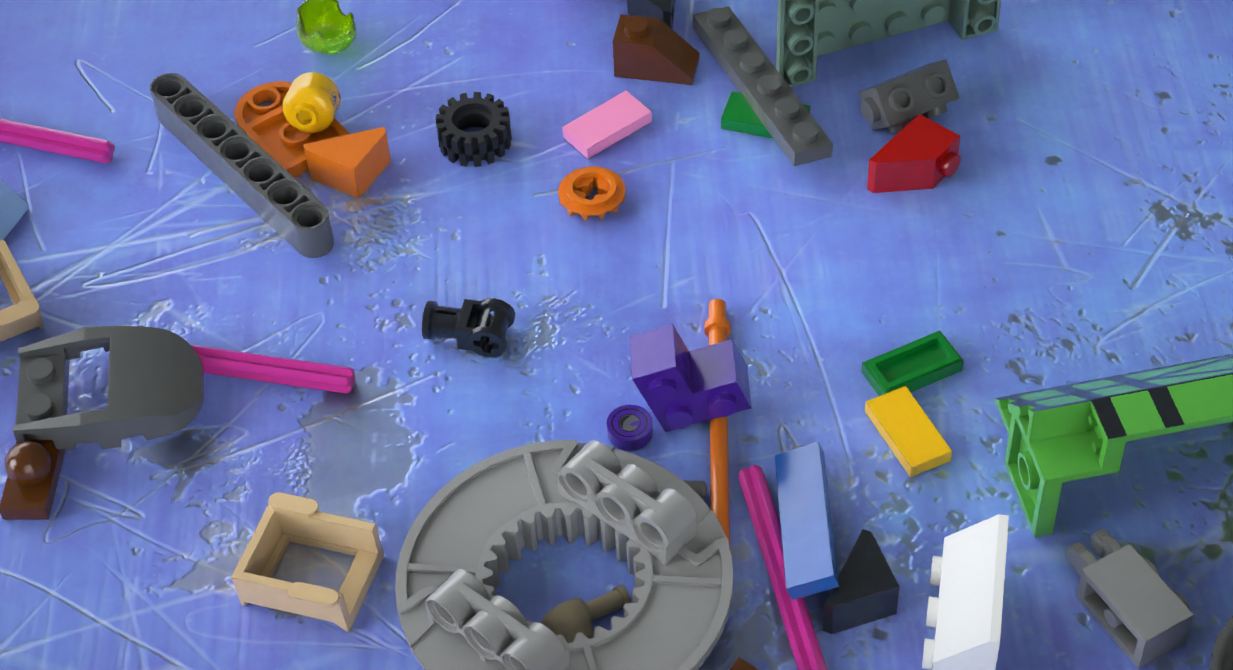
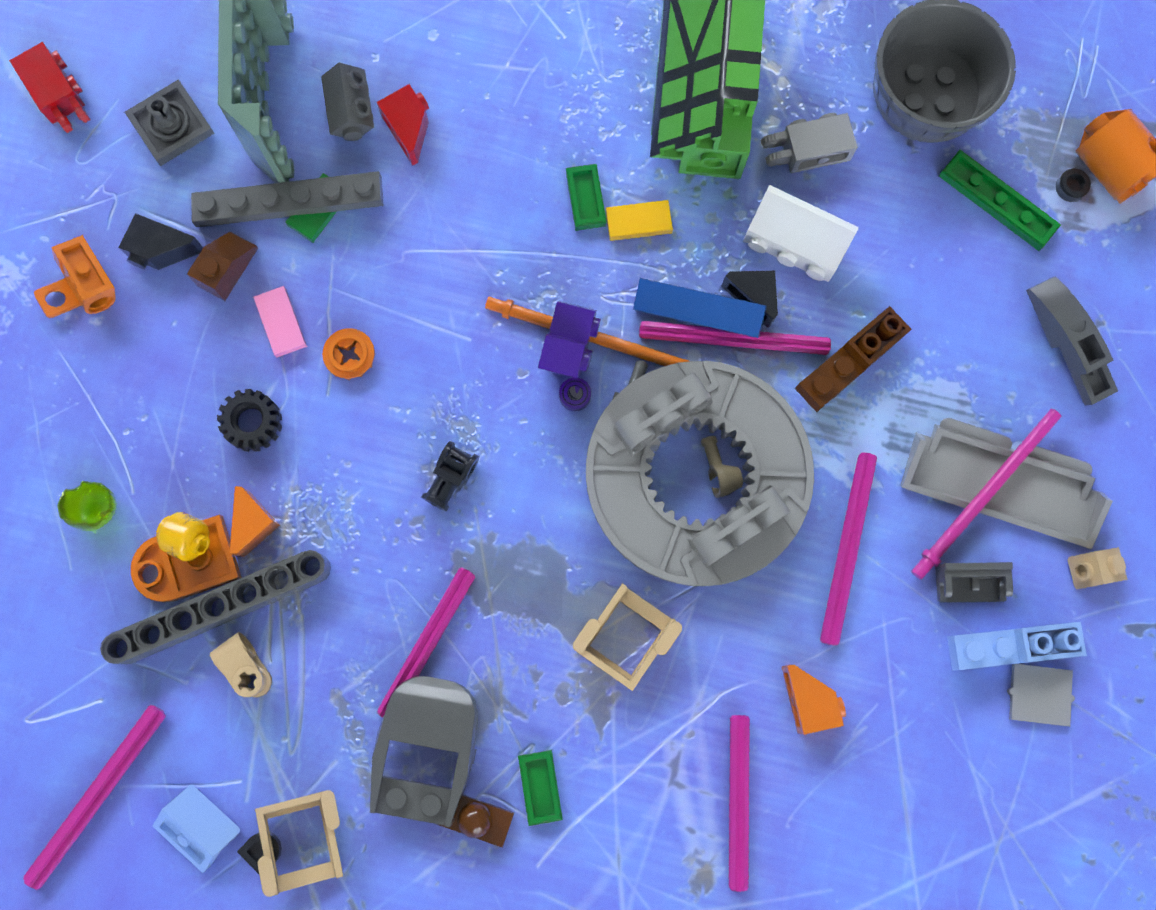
camera: 80 degrees left, 30 degrees up
none -> tan piece [210,632,272,697]
none -> green tile [518,750,563,826]

